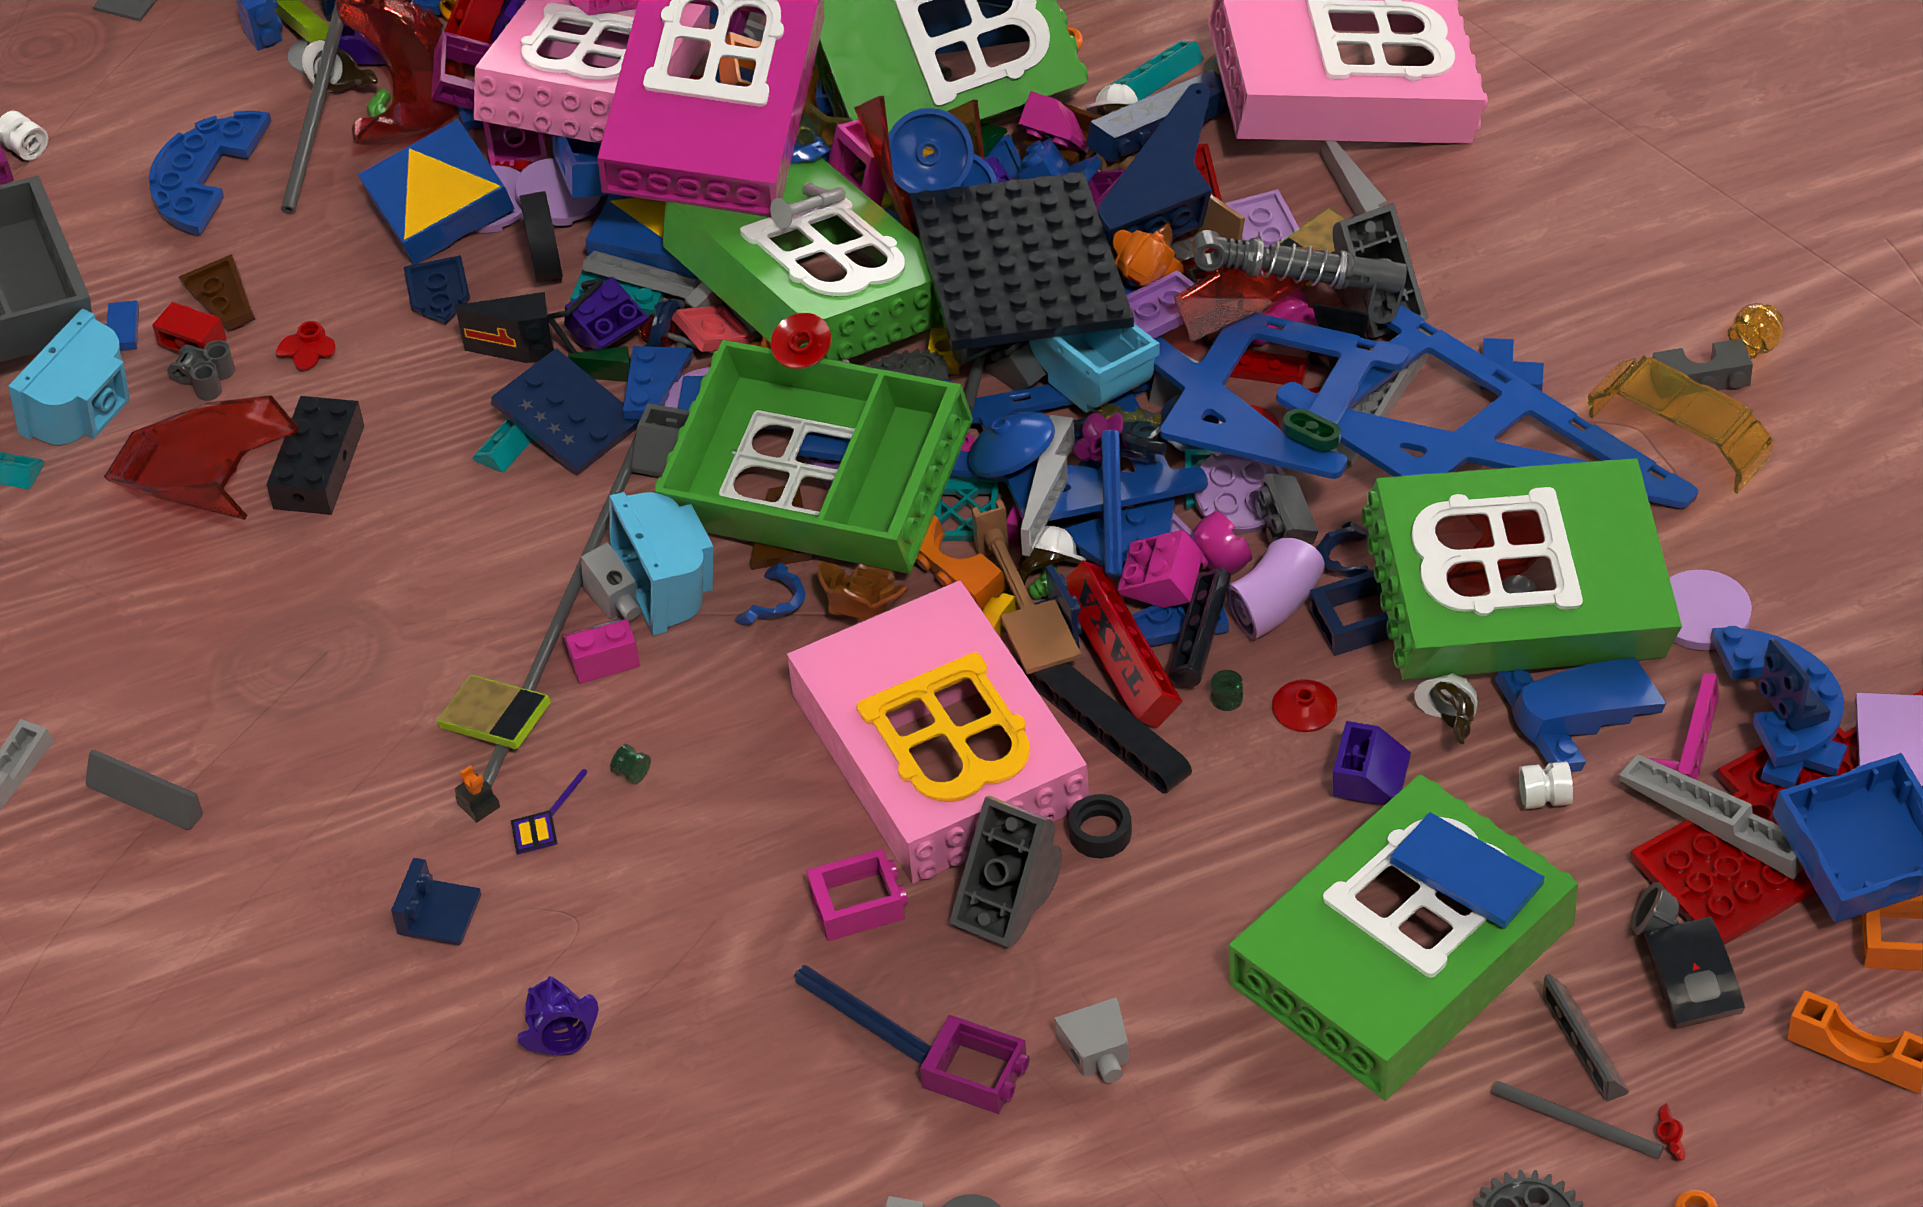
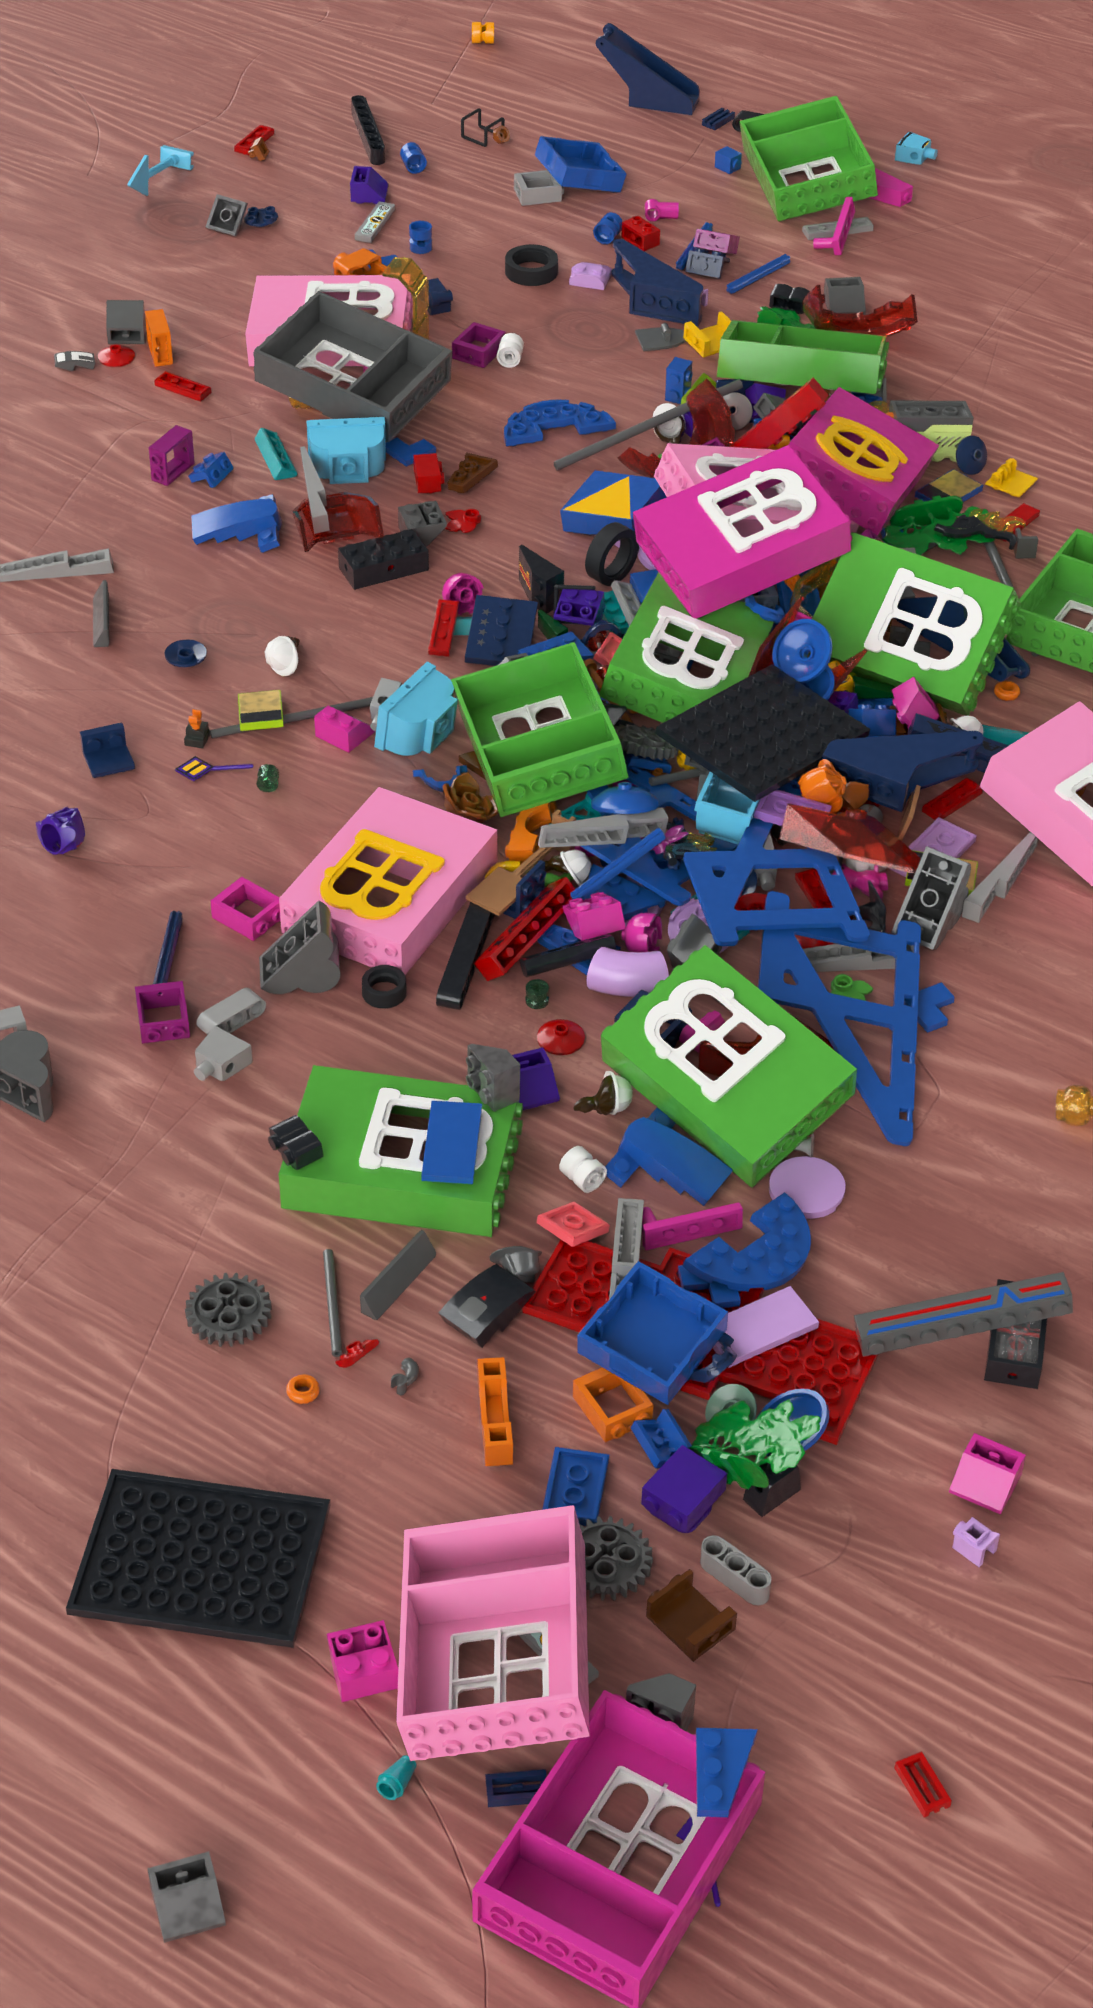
camera: 50 degrees right, 5 degrees down
dark grey piece [167,340,235,401] -> none
dark blue tile [404,255,470,324] -> none
light grey piece [770,182,846,229] -> none
red dish [770,313,832,369] -> none
dark grey piece [1192,230,1407,324] -> none
dark green plate [1283,409,1341,452] -> none
clear yellow windscreen [1587,355,1774,494] -> none
dark grey arch [1651,338,1753,400] -> none
dark blue bracket [1759,638,1831,730] -> none
none -> dark blue dish [164,640,207,667]
none -> blue slope [191,494,282,553]
none -> light grey beam [196,988,266,1035]
none -> white piece [265,636,300,676]
none -> black brick [268,1115,323,1170]
none -> light grey slope [300,446,330,534]
none -> dark grey arm [391,1358,419,1396]
none -> dark grey slope [398,501,447,546]
none -> red tile [428,599,459,657]
none -> dark pink cylinder [442,573,484,615]
none -> flat silver slope [466,1044,520,1112]
none -> coral tile [537,1202,610,1247]
none -> bright green plate [830,974,873,1001]

